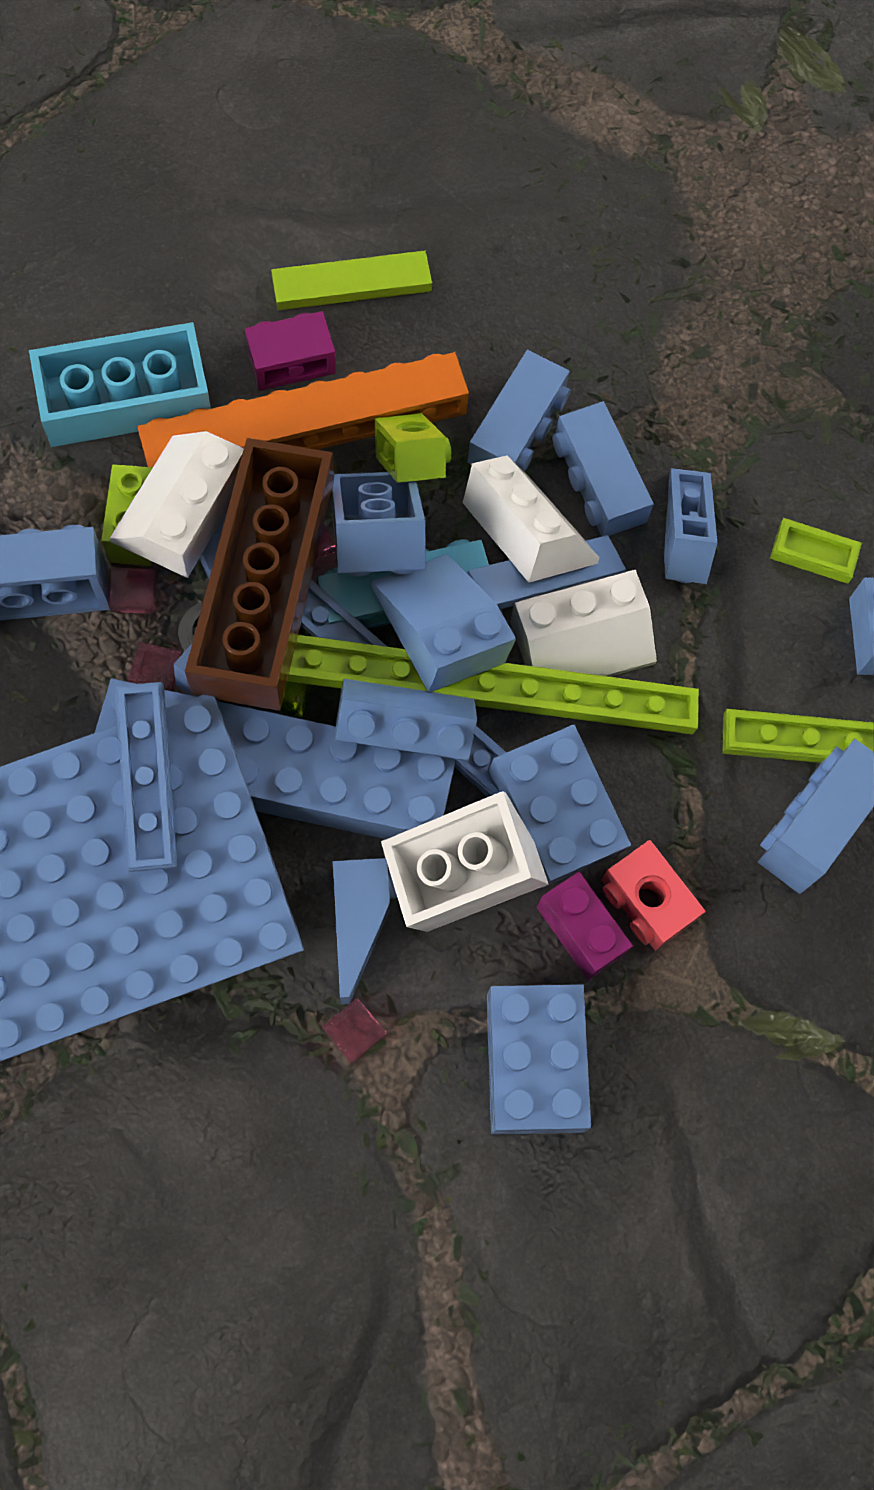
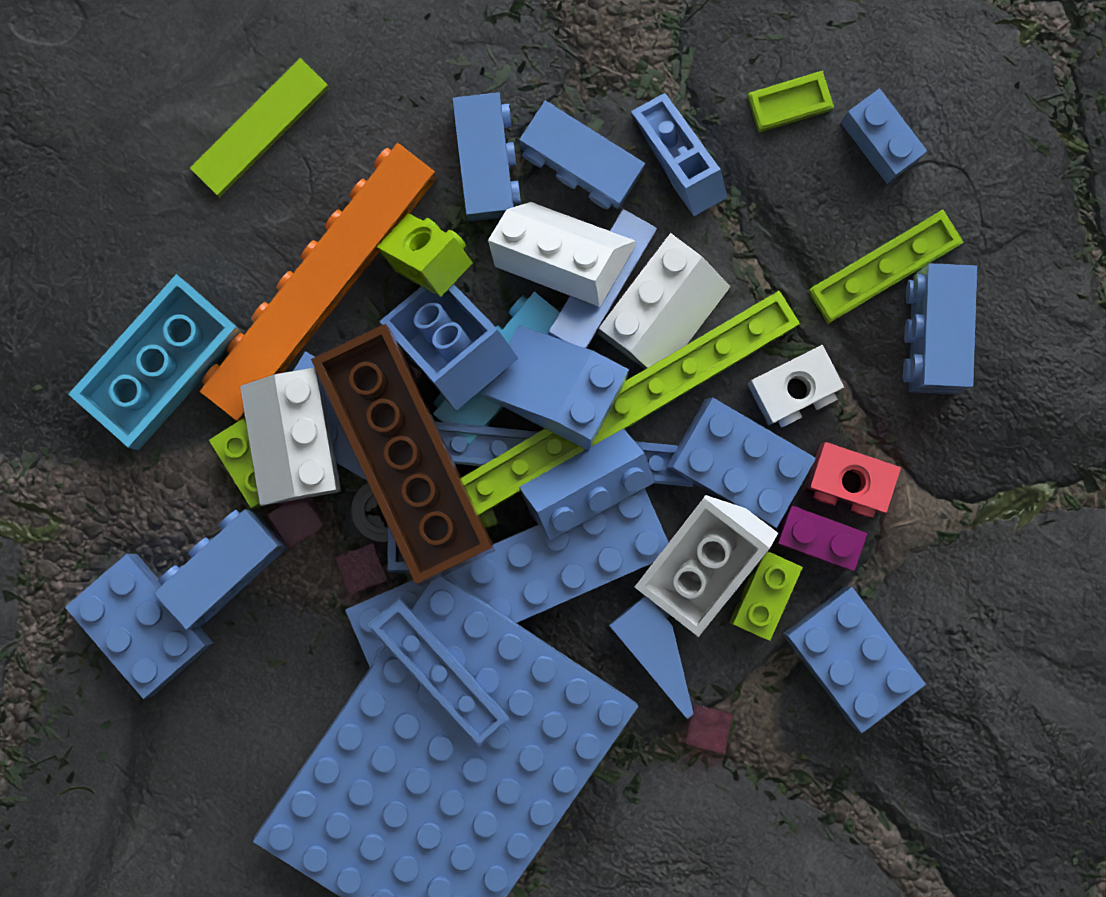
camera: 30 degrees left, 15 degrees up
magenta brick [244,311,336,391] -> none
none -> lime brick [729,551,803,641]
none -> white brick [747,345,844,428]

